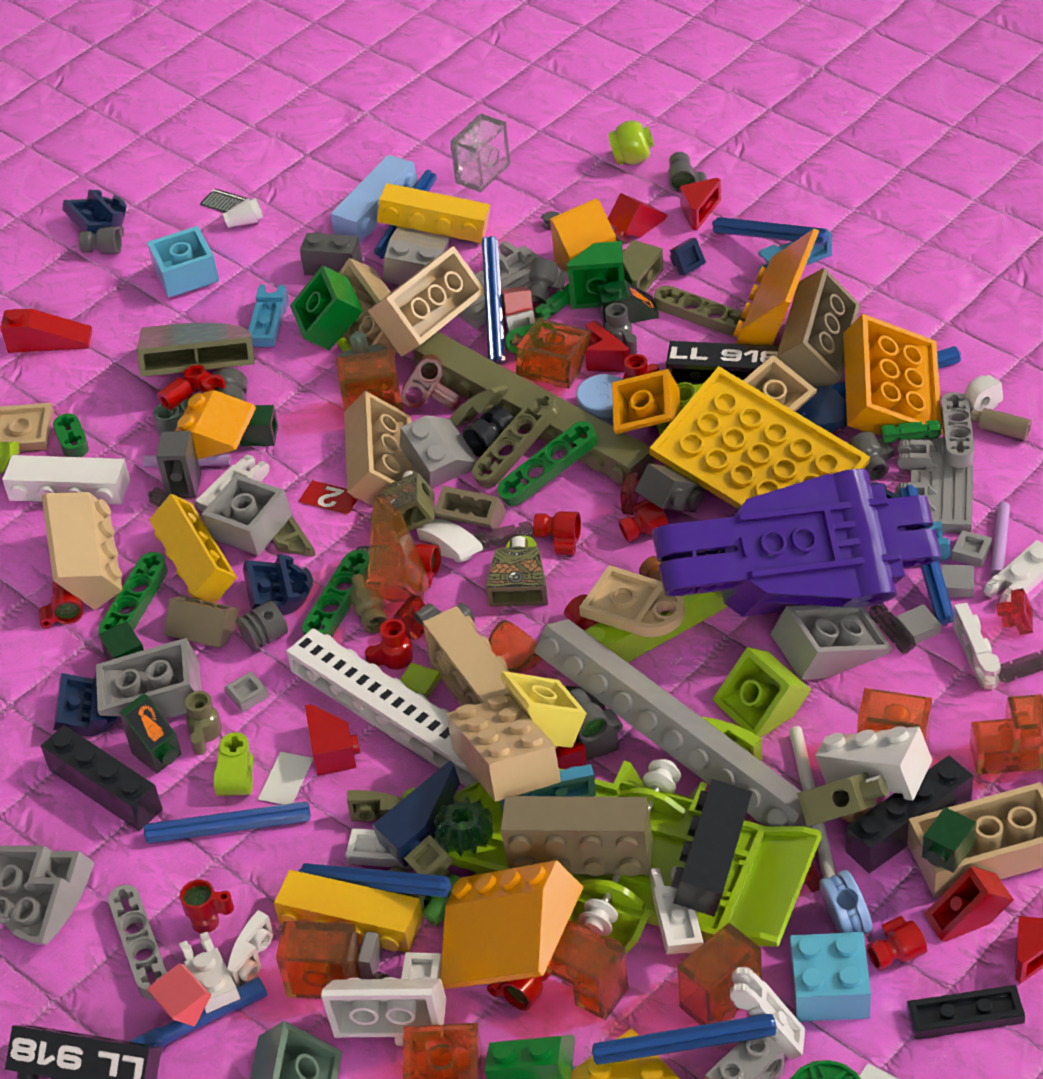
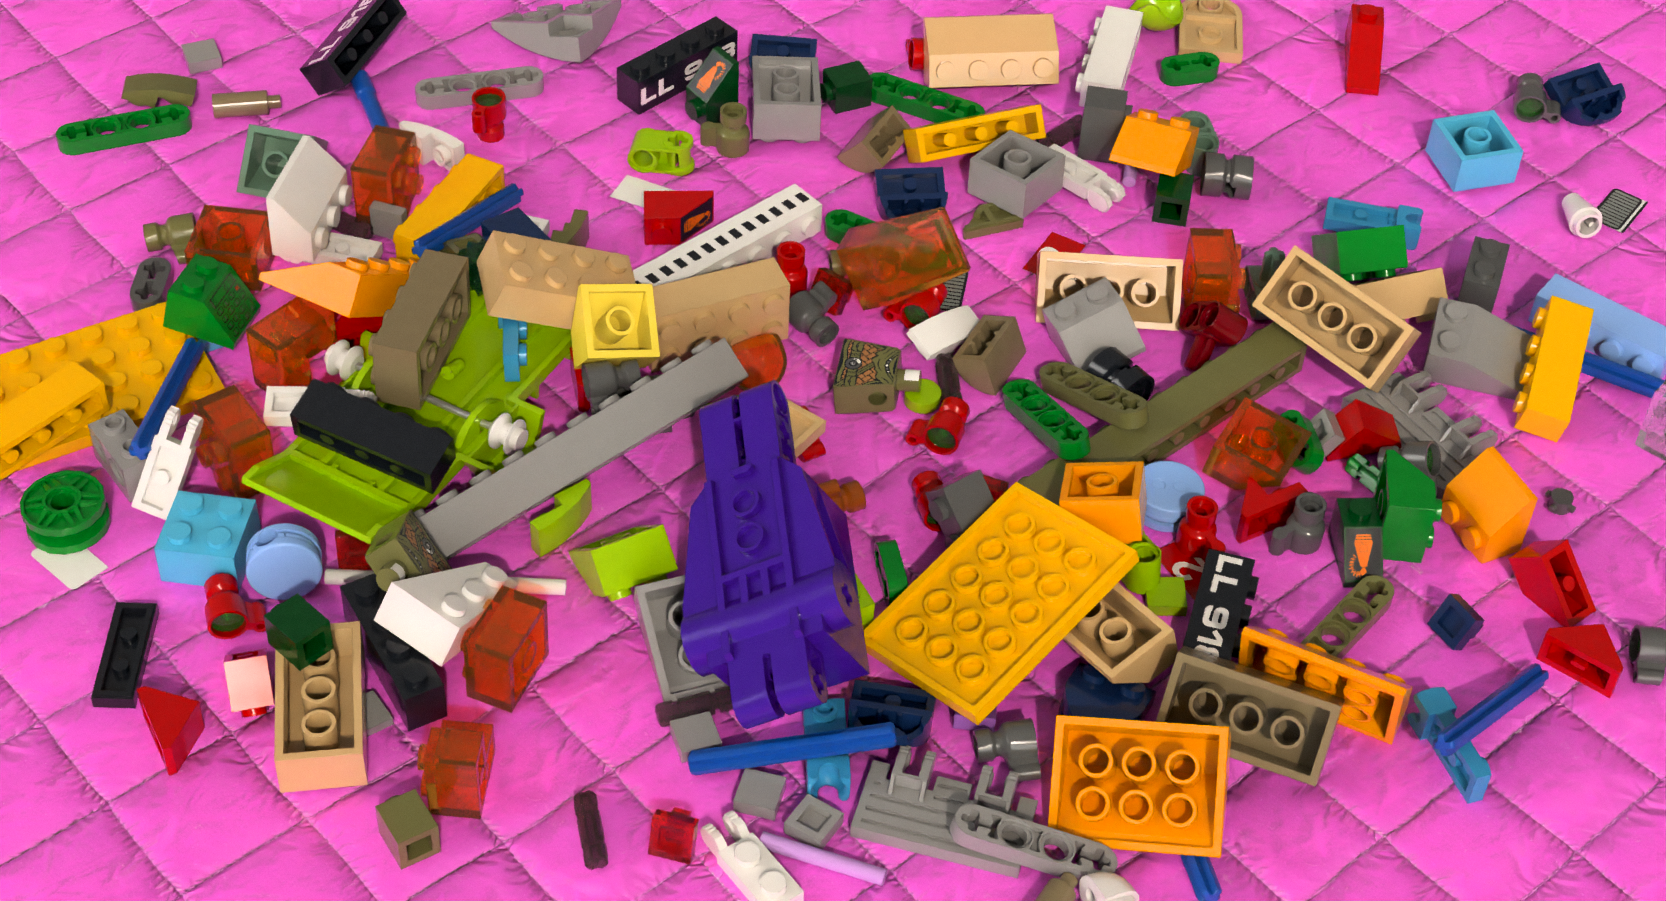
camera: 90 degrees right, 0 degrees up
olive brick [137,323,255,377] -> none
blue axle [144,801,311,844] -> none
coral slope [147,963,211,1026] -> none
red bar [158,365,226,410] -> none
white hinge [179,932,240,1013] -> none
light grey tile [224,671,270,713] -> none
dark grey piece [236,600,288,651] -> none
olive torso [370,471,435,541] -> none
olive slope [449,384,509,427] -> none
axle [482,236,505,364] -> none
olive slope [622,240,664,292] -> none
green axle [881,420,941,443] -> none
white hinge [952,602,1001,690] -> none

